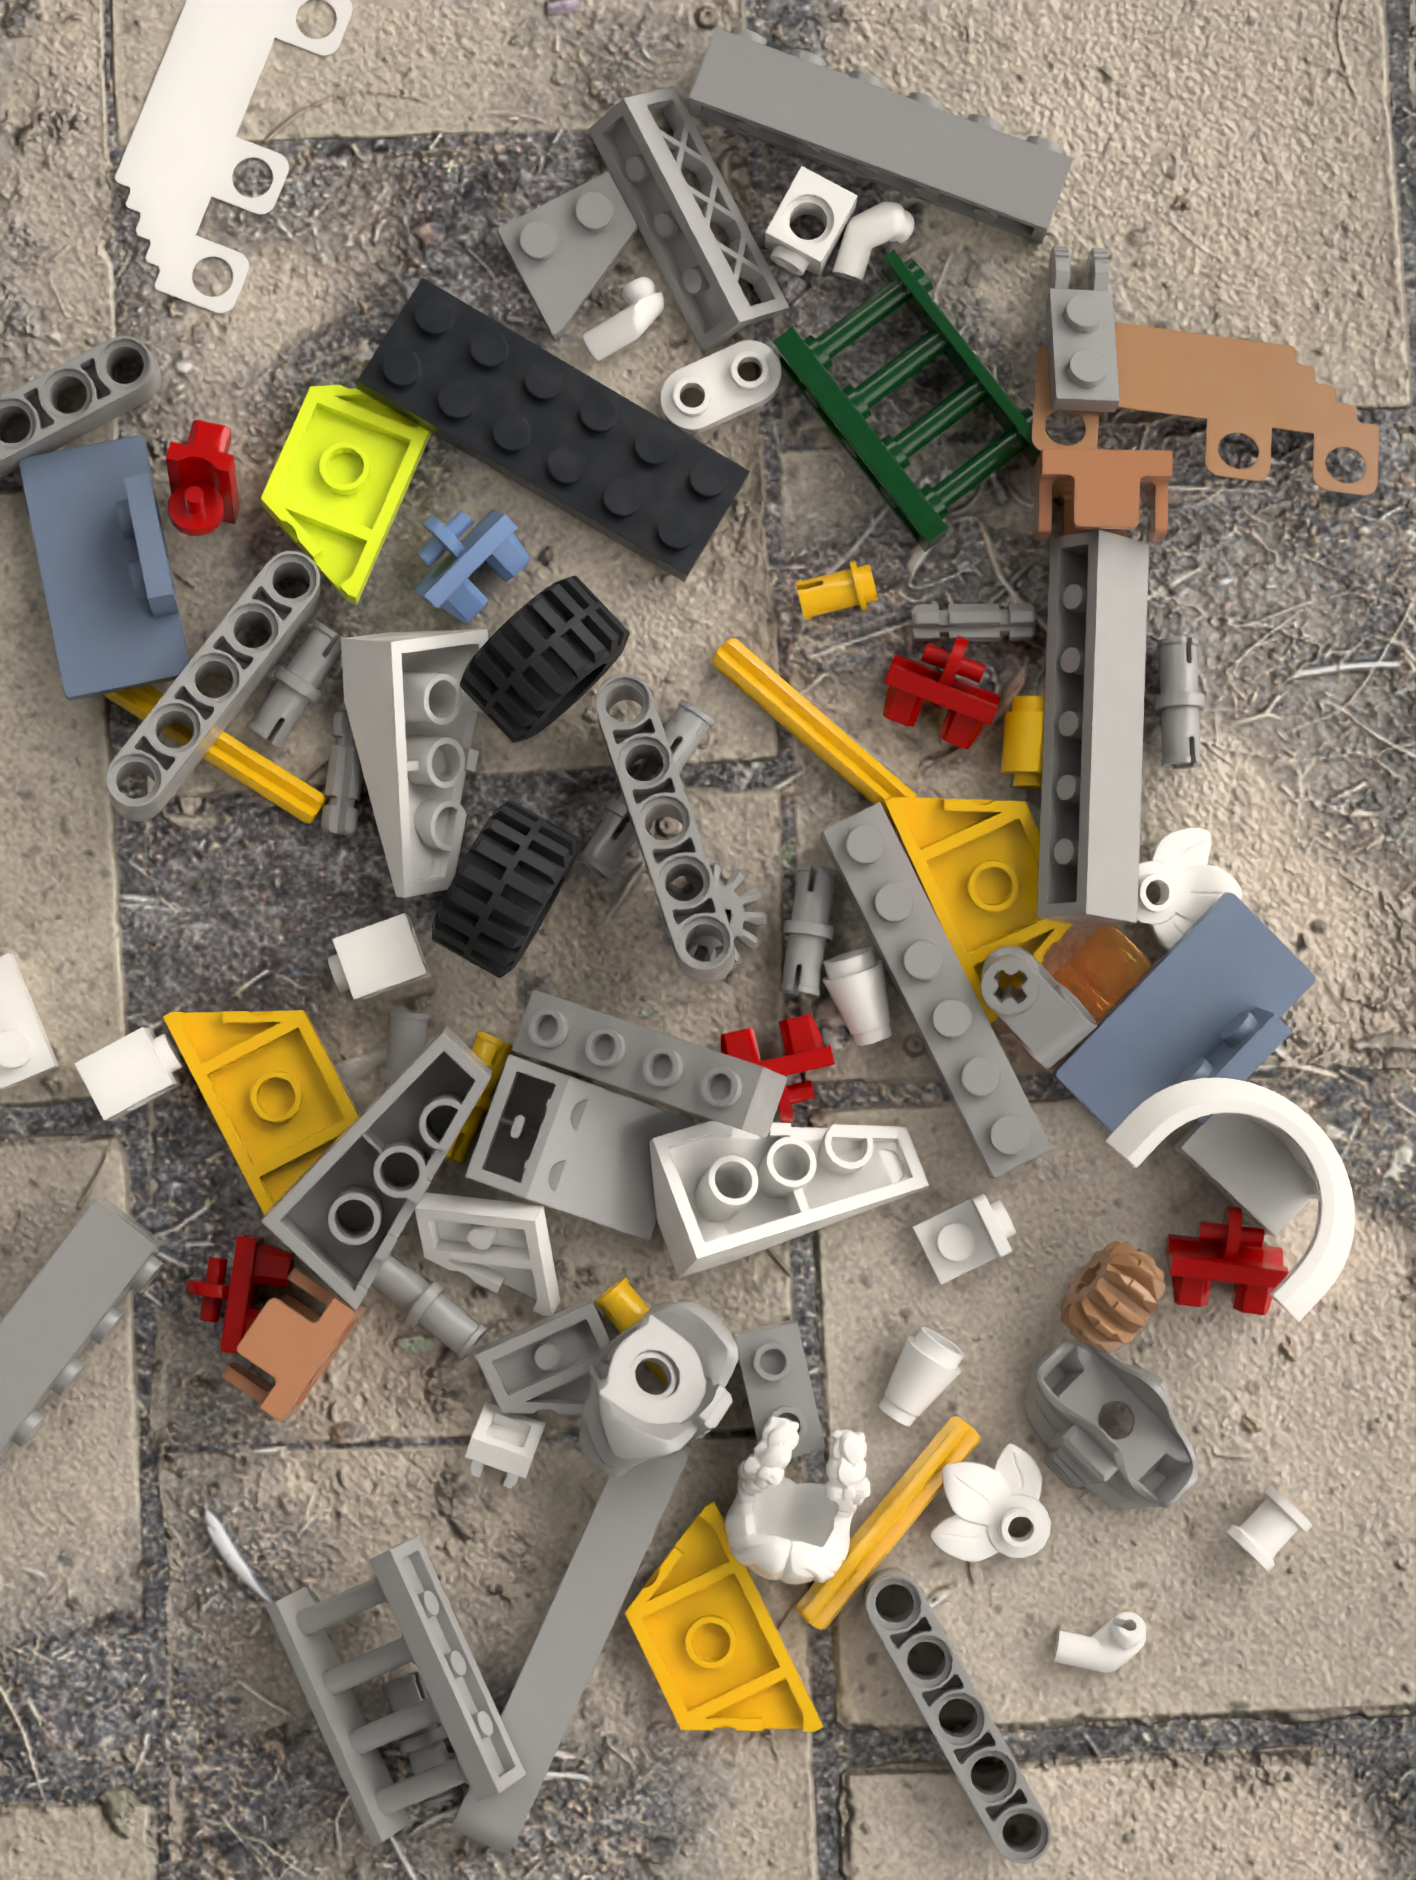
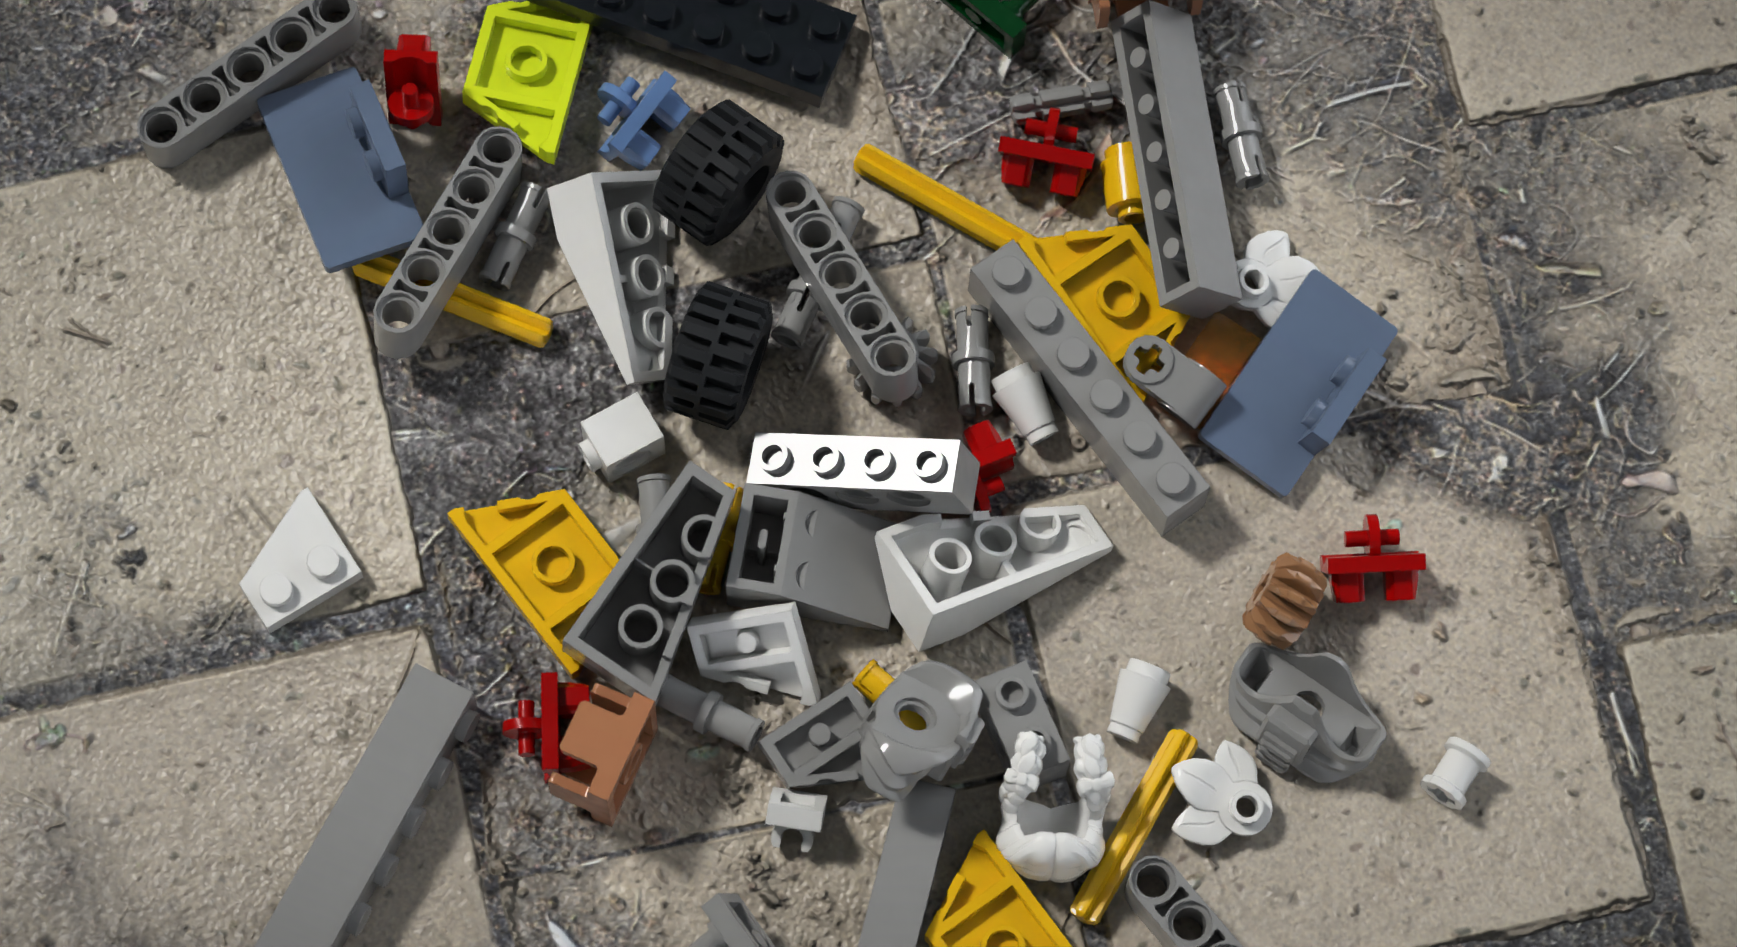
camera: 15 degrees left, 15 degrees down
white brick [74,1027,183,1121] -> none
light grey axle [321,710,363,836] -> none
yellow pin [795,561,879,621] -> none
white bracket [912,1193,1017,1285] -> none
white arm [1053,1612,1146,1673] -> none
white piece [1105,1078,1355,1322] -> none

